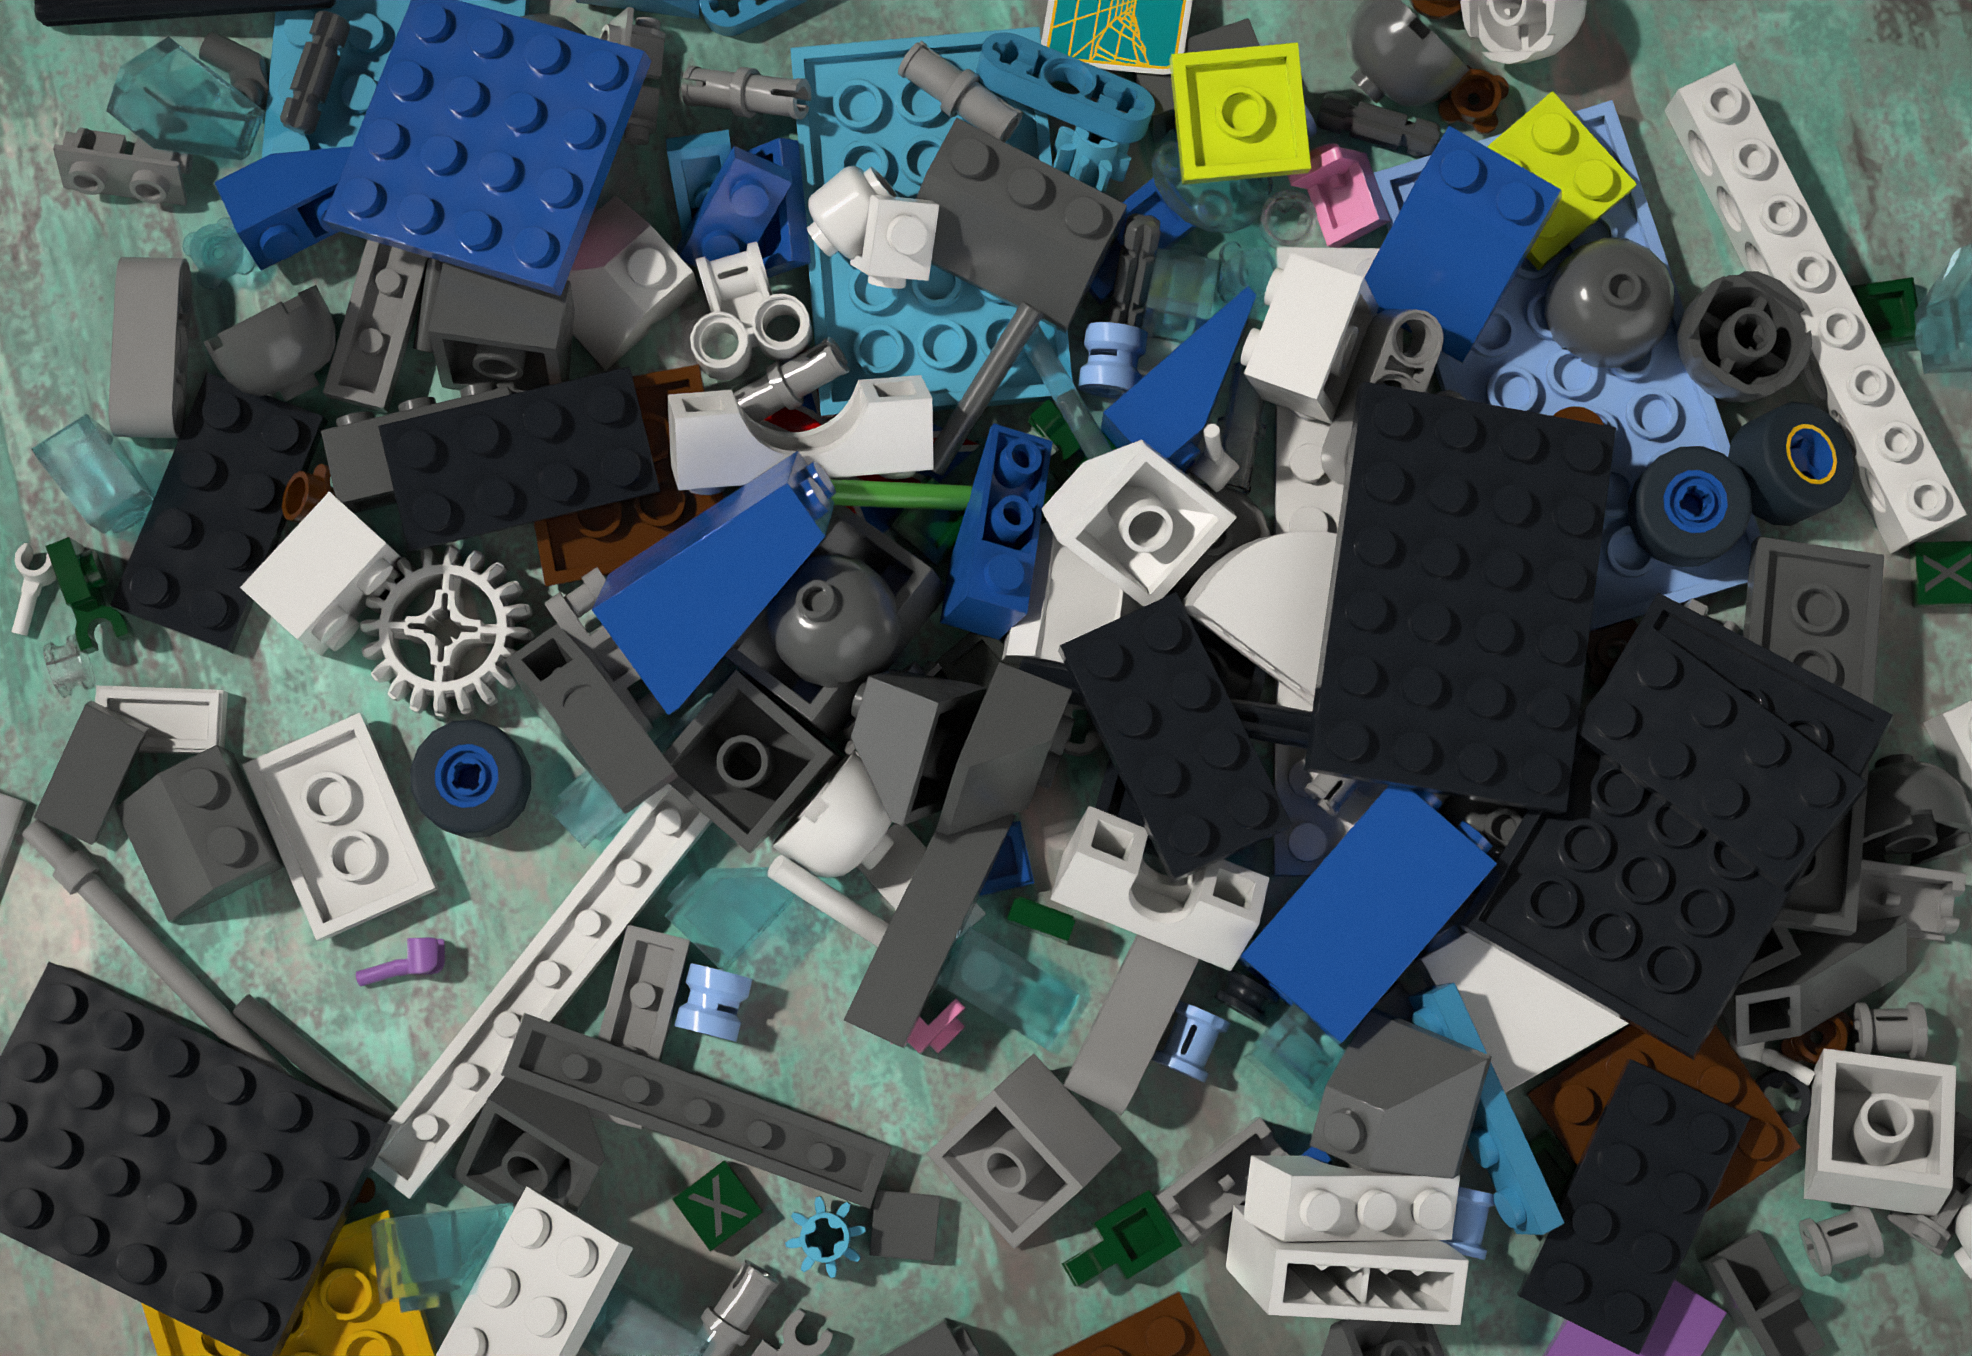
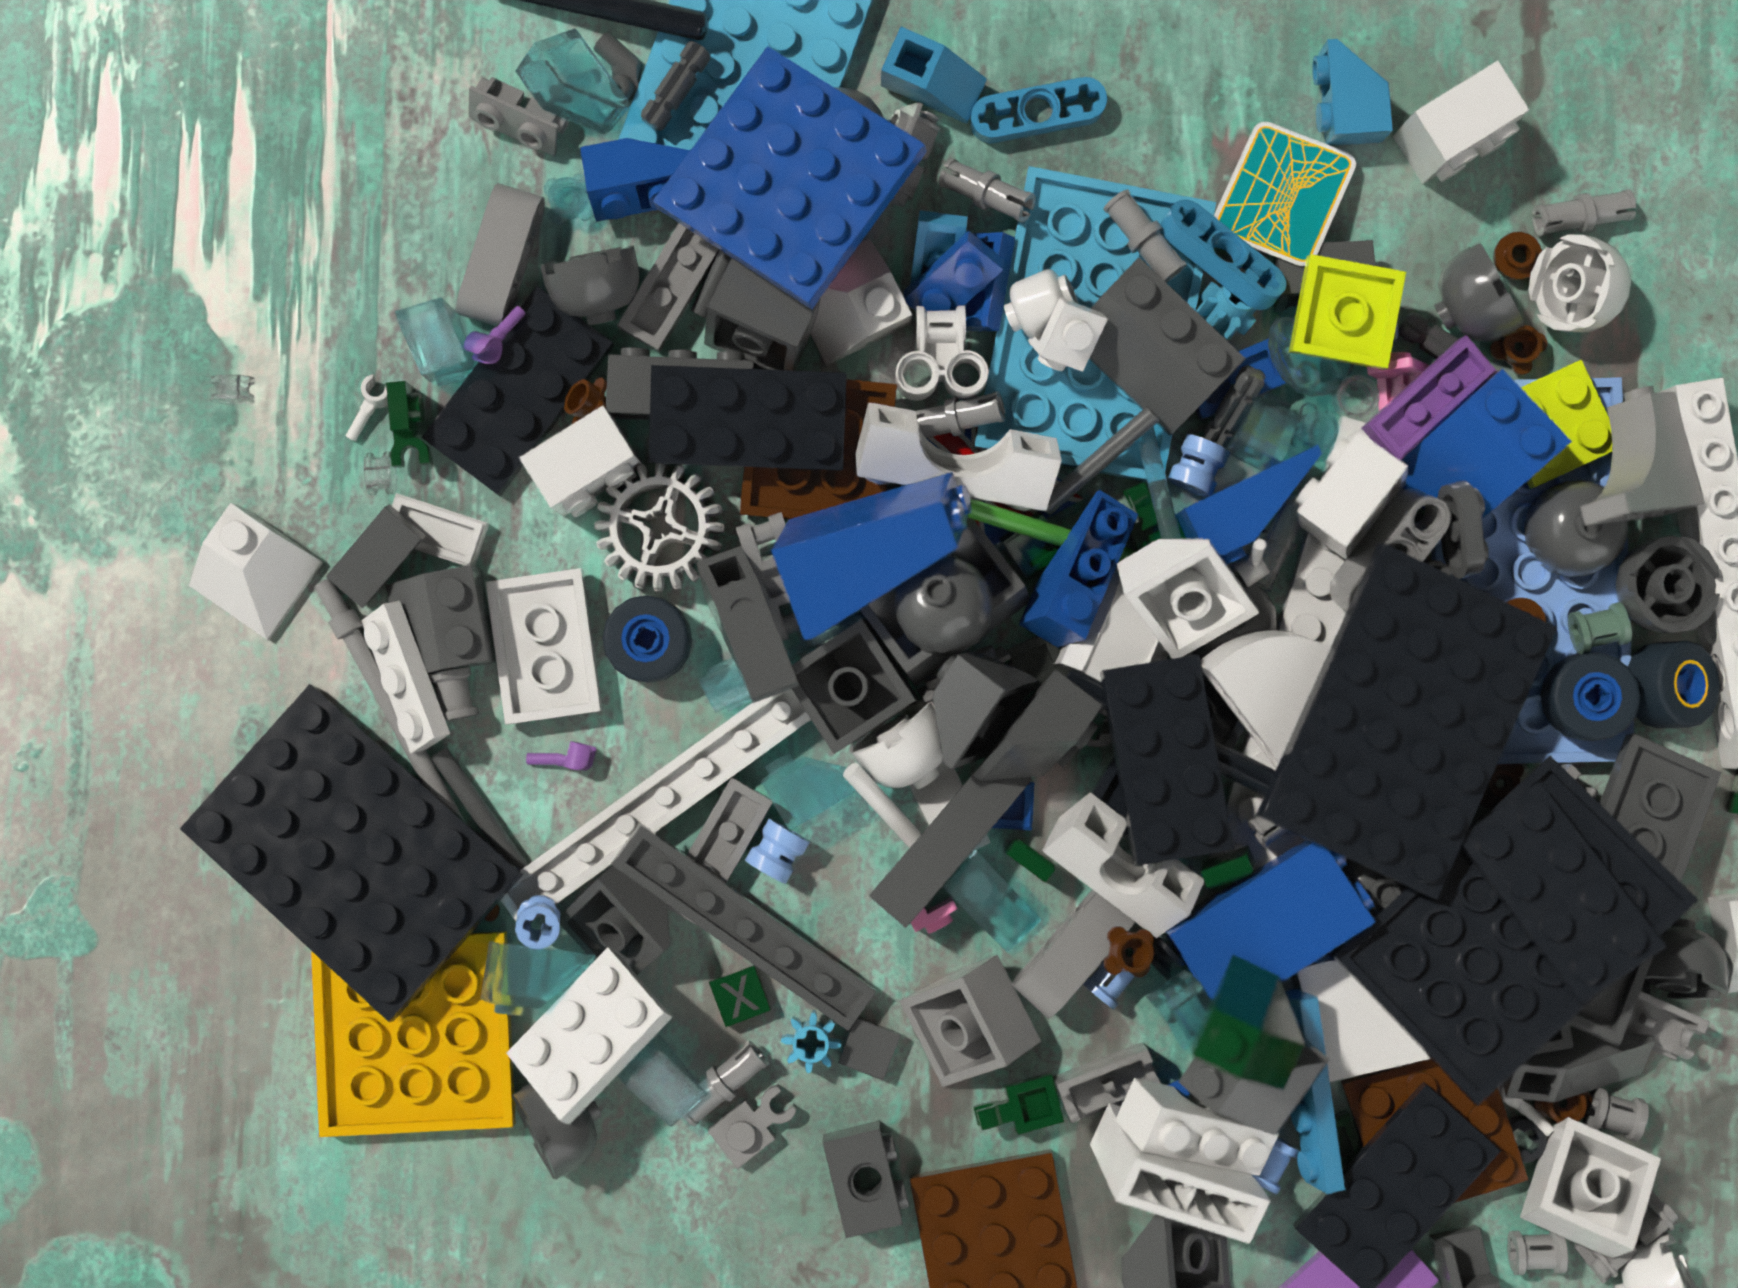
camera: 15 degrees right, 5 degrees up
none -> white plate [361,600,450,754]
none -> light grey bush [428,667,479,721]
none -> medium lavender hand [464,306,526,364]
none -> light blue bush [515,895,561,949]
none -> reddish brown plate [1104,926,1154,978]
none -> dark green slope [1191,954,1305,1090]
none -> dark green tile [1201,845,1255,889]
none -> medium lavender tile [1361,335,1497,461]
none -> dark grey plate [1438,480,1488,579]
none -> sand green bush [1568,602,1632,655]
none -> light grey arch [1580,386,1704,526]

